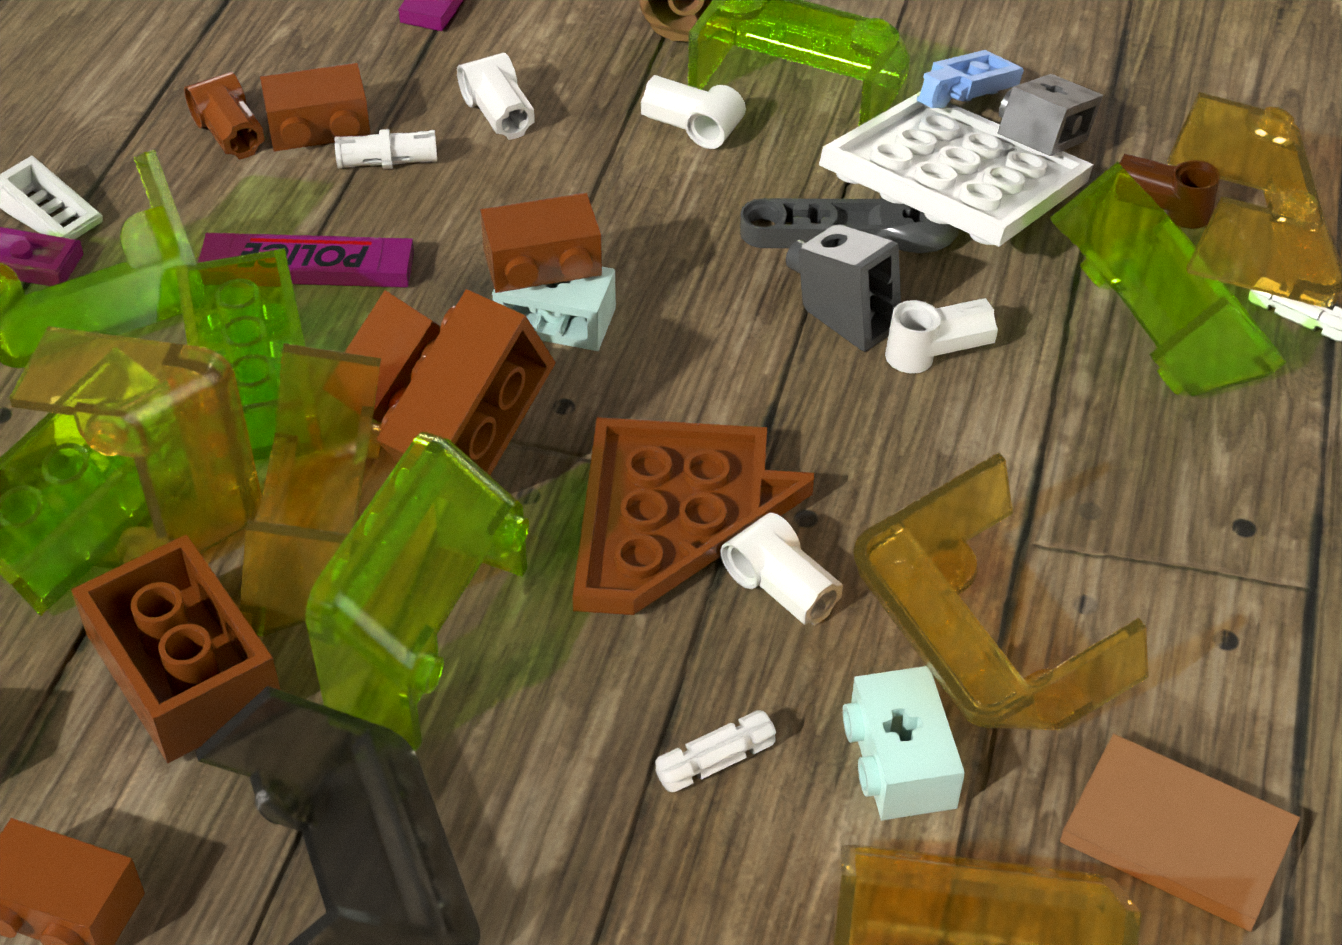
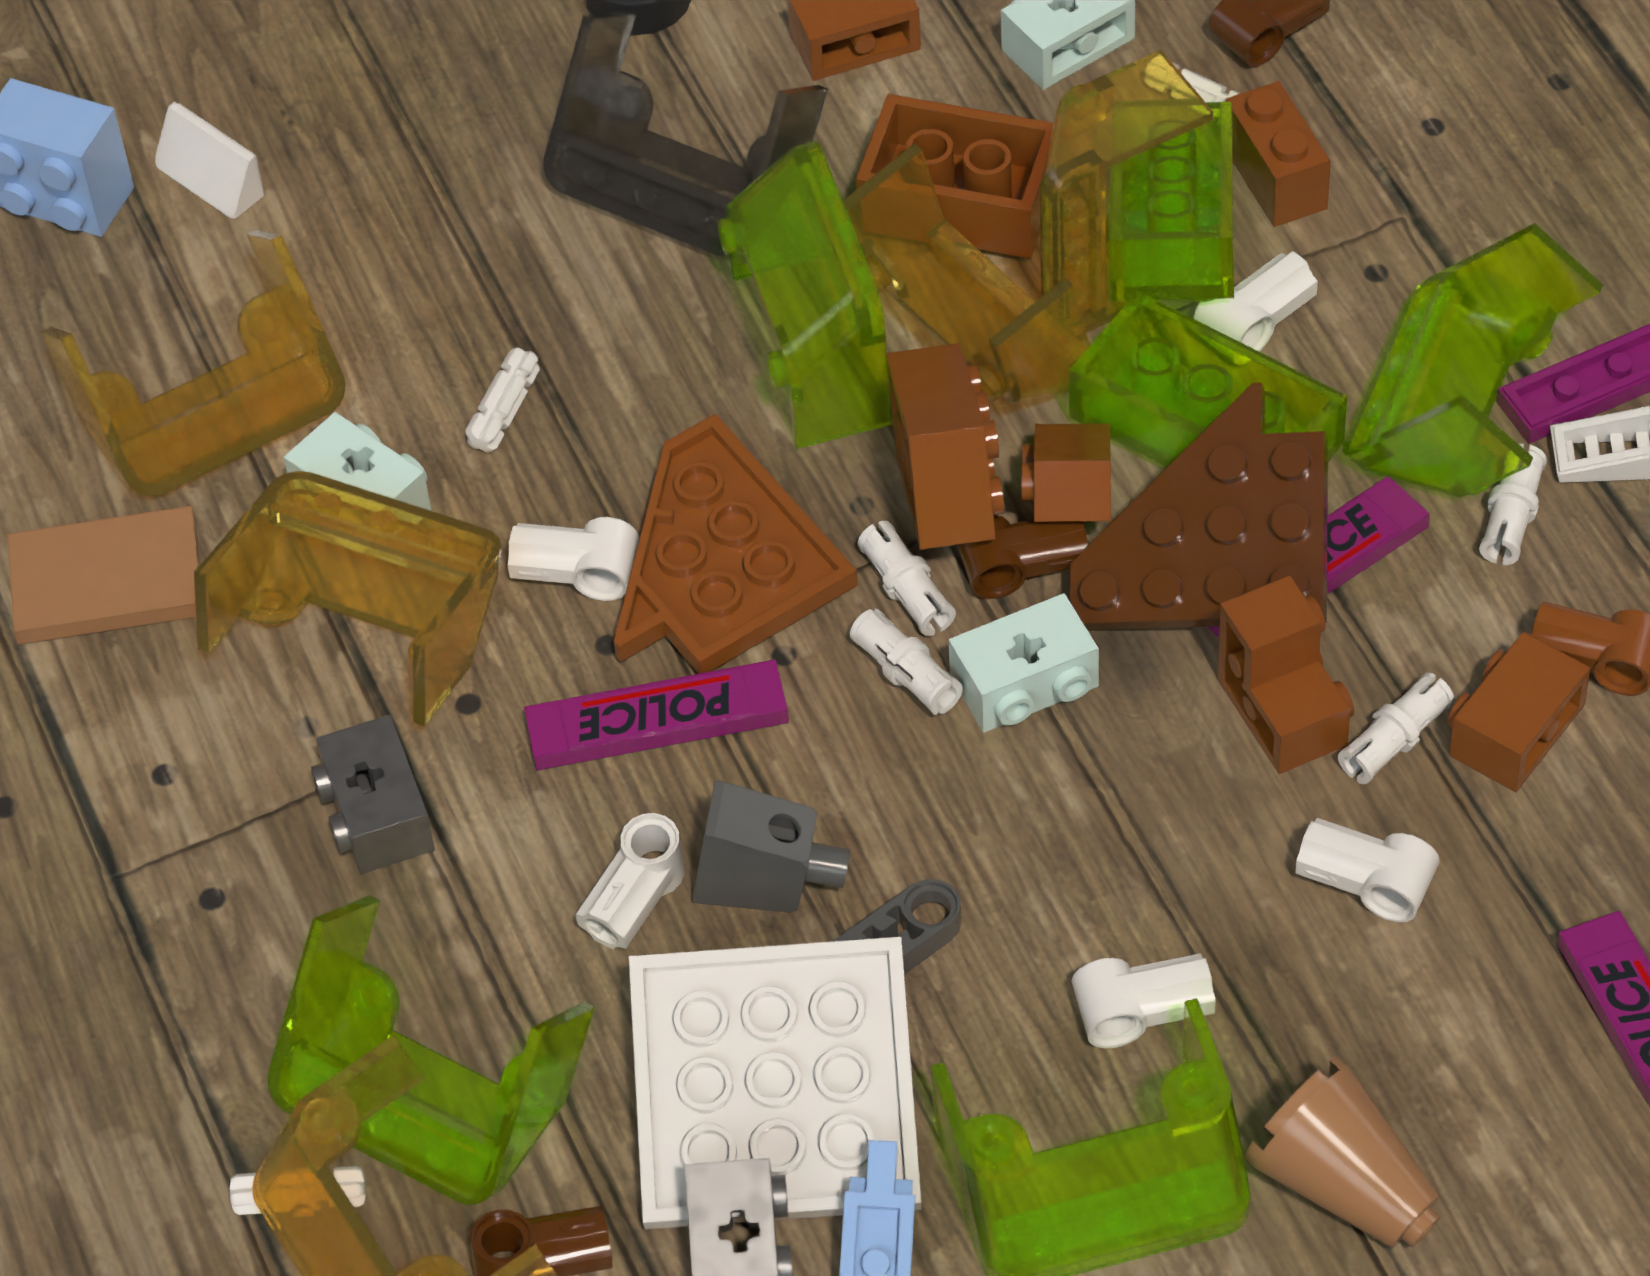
camera: 145 degrees right, 5 degrees up
dark orange brick [480,192,602,293] -> none
none -> flat silver brick [311,714,435,875]
none -> magenta tile [524,659,789,771]
none -> white pin [850,608,963,715]
none -> white pin [858,521,956,636]
none -> reddish brown wing [1070,383,1328,631]
none -> dark orange brick [1218,576,1354,774]
none -> white pin [1479,444,1547,565]

